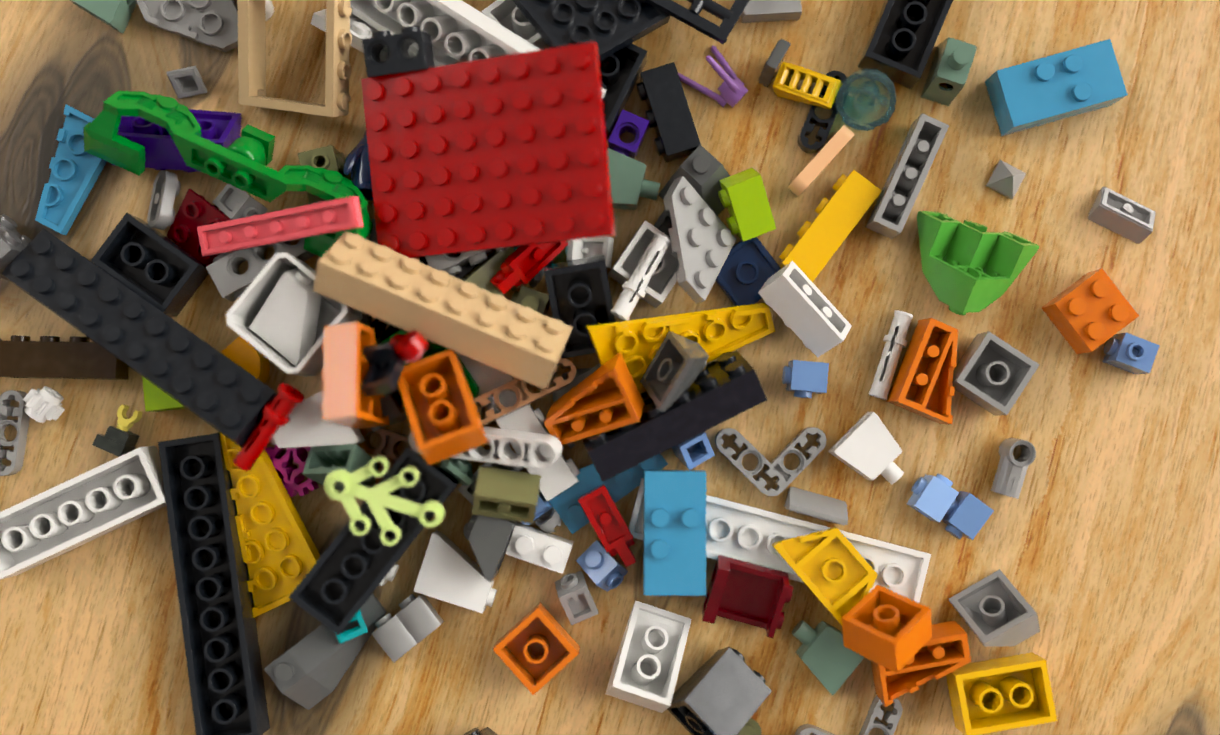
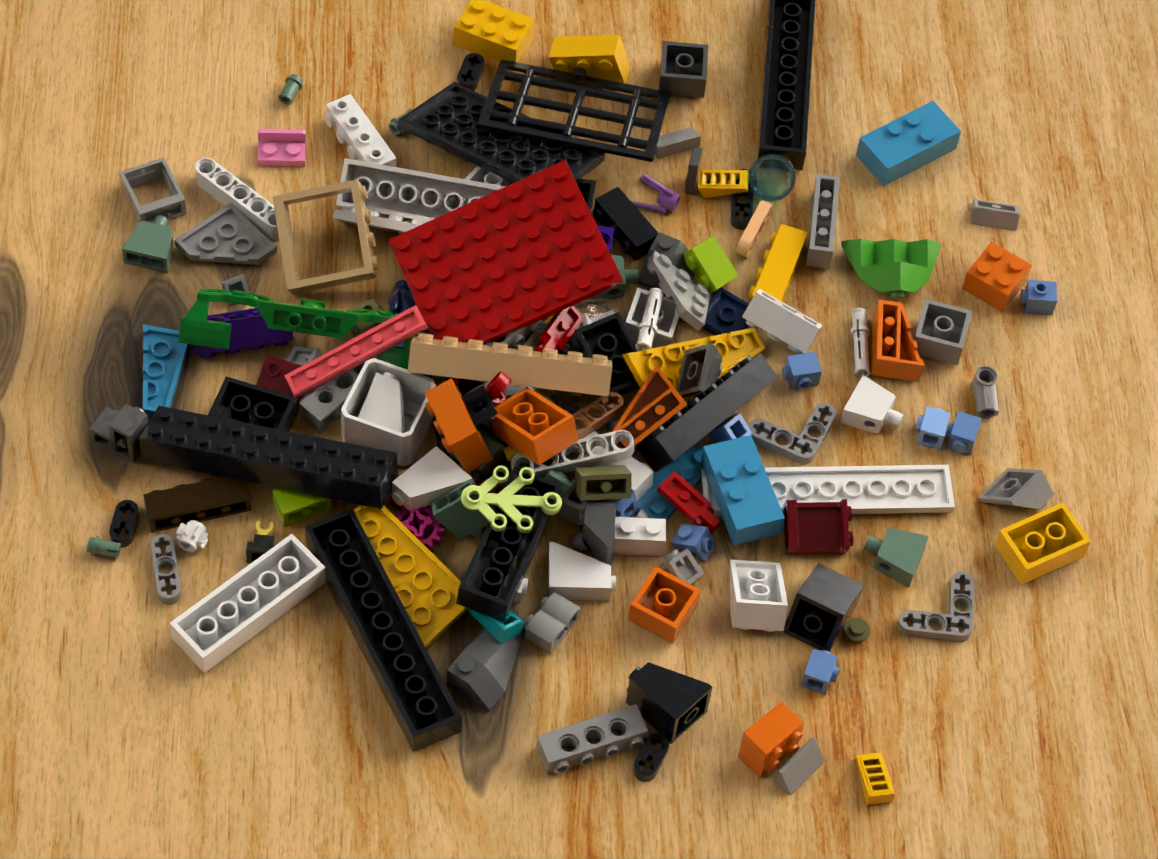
camera: 25 degrees left, 30 degrees down
light grey plate [147,170,181,230] -> none
red pin [233,383,305,471] -> none
black brick [362,26,435,78] -> none
yellow wing [772,527,878,626] -> none
light grey slope [784,487,848,526] -> none
orange brick [842,585,932,673] -> none
orange wedge [870,620,971,707] -> none
sand green torso [921,37,977,106] -> none
light grey slope [986,160,1026,200] -> none

